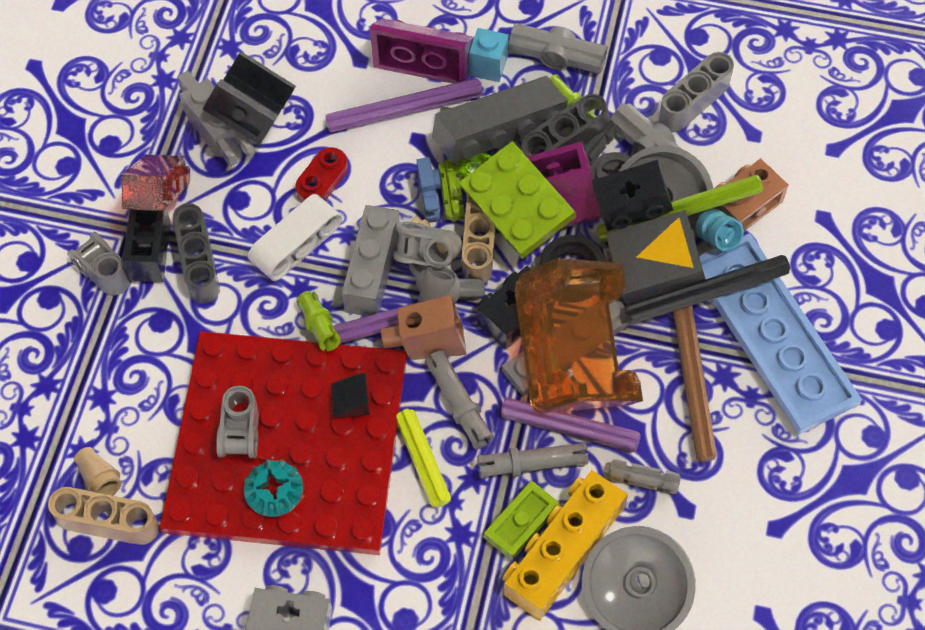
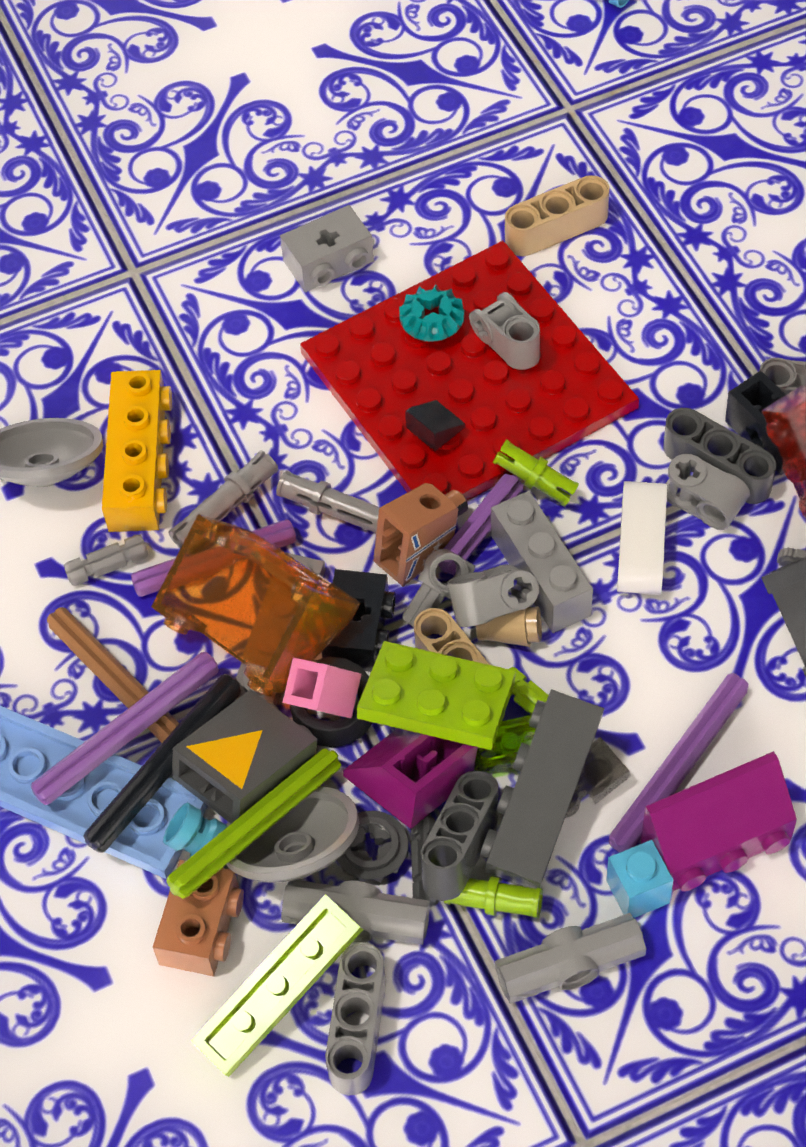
camera: 145 degrees right, 5 degrees down
tan cone [74,447,122,496] -> none
red plate [295,147,348,202] -> none
neon yellow axle [396,409,451,508] -> none
medium blue plate [416,157,441,221] -> none
lime plate [484,480,560,561] -> none
black brick [591,160,673,231] -> none
none -> medium lavender axle [31,652,219,805]
none -> plate [191,894,363,1077]
none -> bright pink brick [282,658,362,718]
none -> light grey piece [666,454,750,530]

